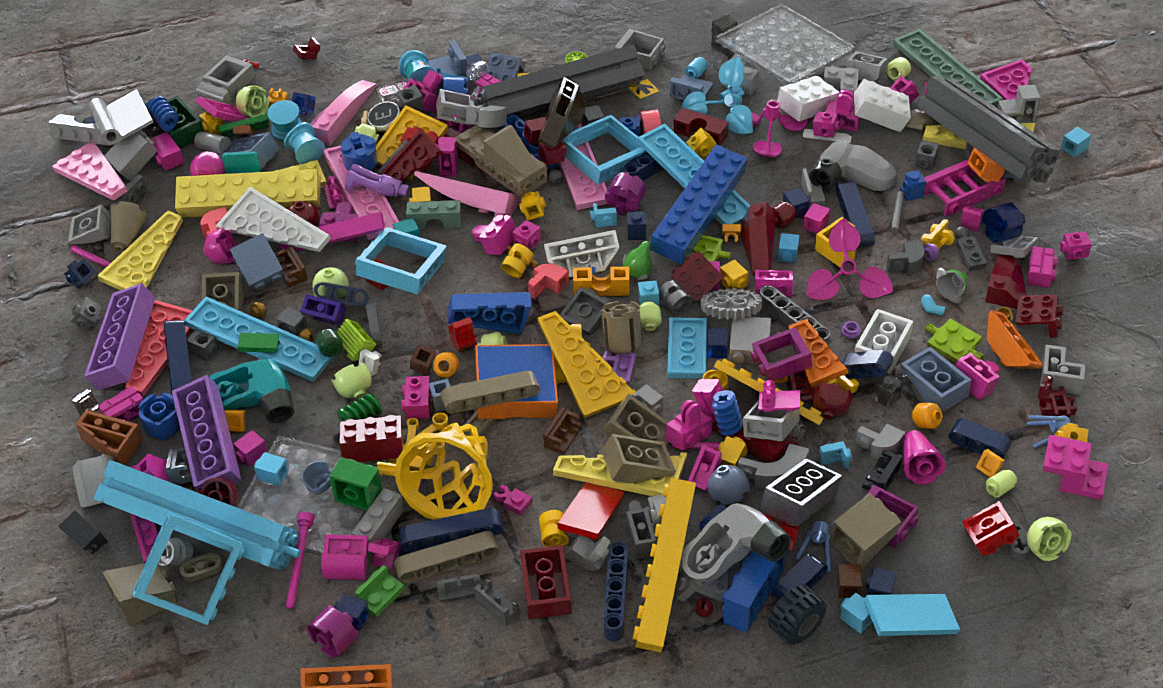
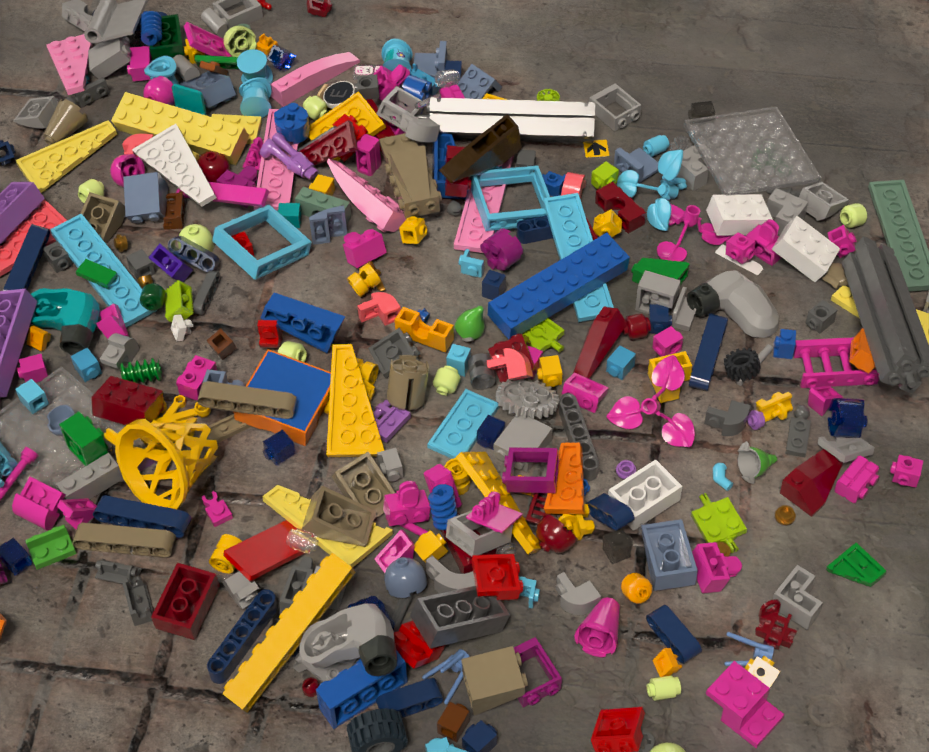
camera: 25 degrees right, 5 degrees up
dark pink bar [71,245,111,268] -> none
yellowish green cylinder [331,363,372,399] -> none
light orange head [433,352,459,378] -> none
dark pink brick [512,220,541,250] -> none
reddish brown hinge [543,407,582,455] -> none
white wedge [544,230,619,278] -> none
light orange tile [722,224,741,243] -> none
black hinge [862,451,902,491] -> none
orange wedge [987,310,1043,369] -> none
dark red bracket [1016,294,1064,338] -> none
none -> dark azure brick [71,348,102,382]
none -> yellowish green head [78,179,104,203]
none -> dark pink slope [96,304,129,339]
none -> light grey brick [100,333,139,369]
none -> medium azure hat [144,56,180,85]
none -> clear blue brick [263,429,296,465]
none -> clear brick [286,528,319,554]
none -> sand blue slope [309,206,347,245]
none -> red plate [471,554,523,600]
none -> coral brick [487,348,533,381]
none -> lime brick [591,161,619,189]
none -> green slope [631,257,690,286]
none -> light grey brick [635,270,681,314]
none -> black tyre [724,348,761,382]
none -> green wing [826,542,887,587]

